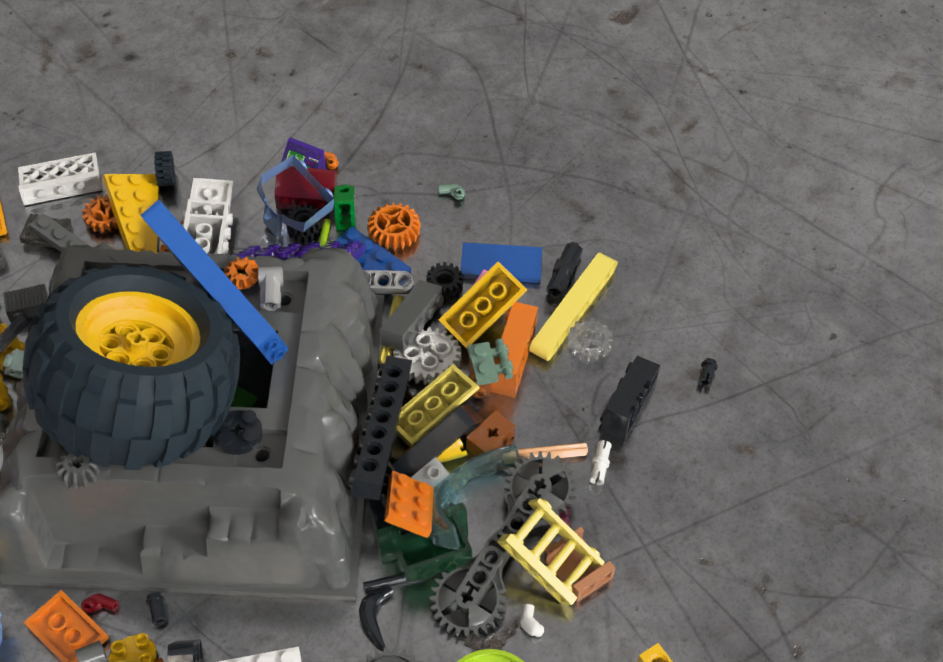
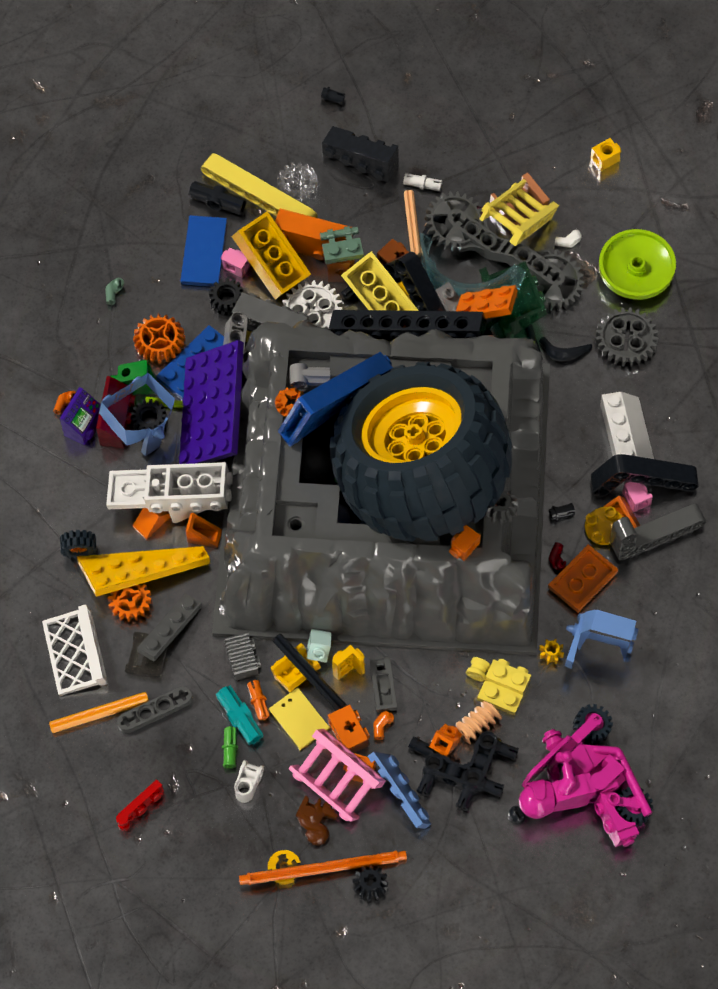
camera: 85 degrees left, 10 degrees up
none -> orange brick [449,525,481,561]

